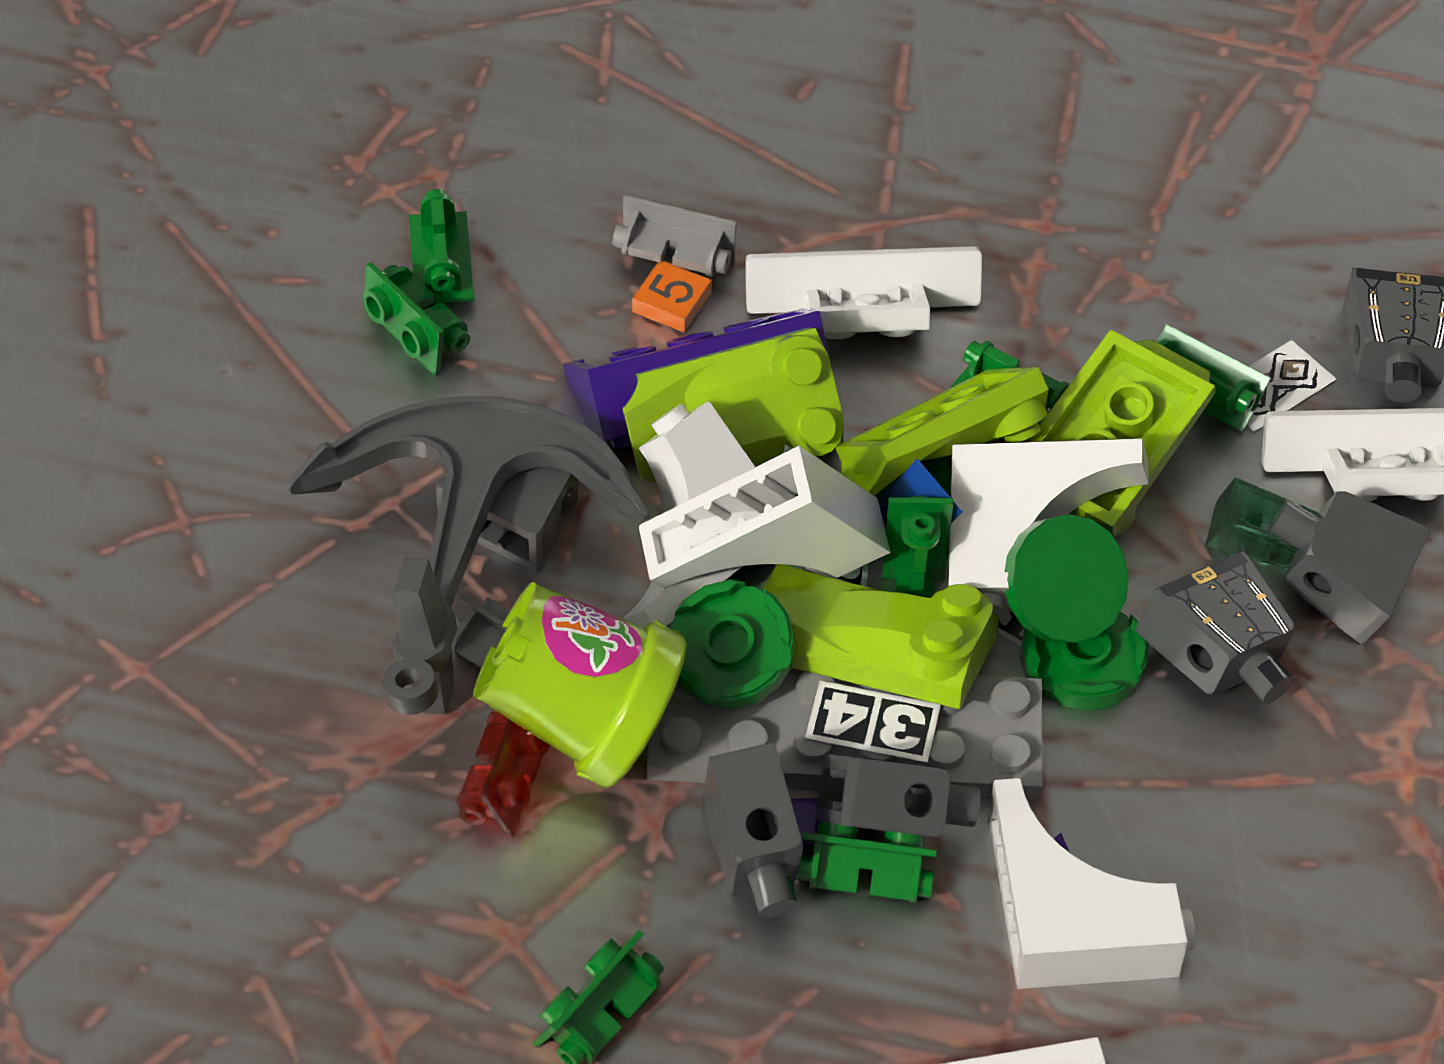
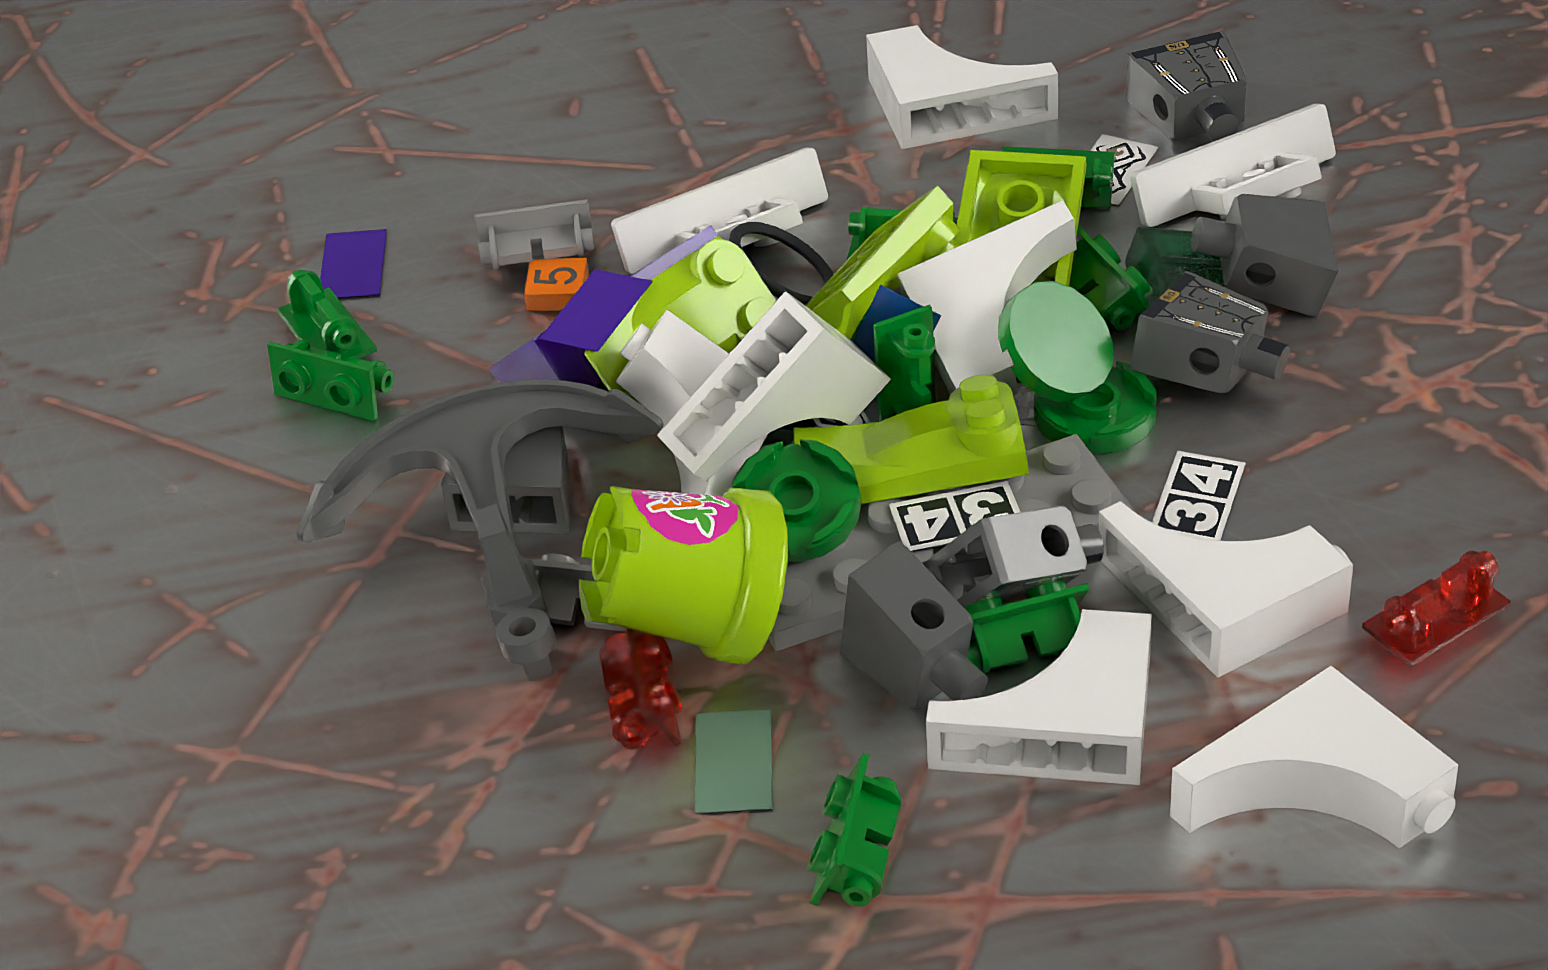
camera: 20 degrees left, 10 degrees down
none -> dark purple sticker [320,229,387,298]
none -> dark purple sticker [539,269,653,352]
none -> sand green sticker [695,709,773,813]
none -> black tyre [729,222,834,305]
none -> white arch [866,25,1058,149]
none -> white arch [926,609,1152,785]
none -> green hinge [1069,225,1153,331]
none -> white sticker [1152,451,1246,541]
none -> clear red hinge [1362,550,1511,667]

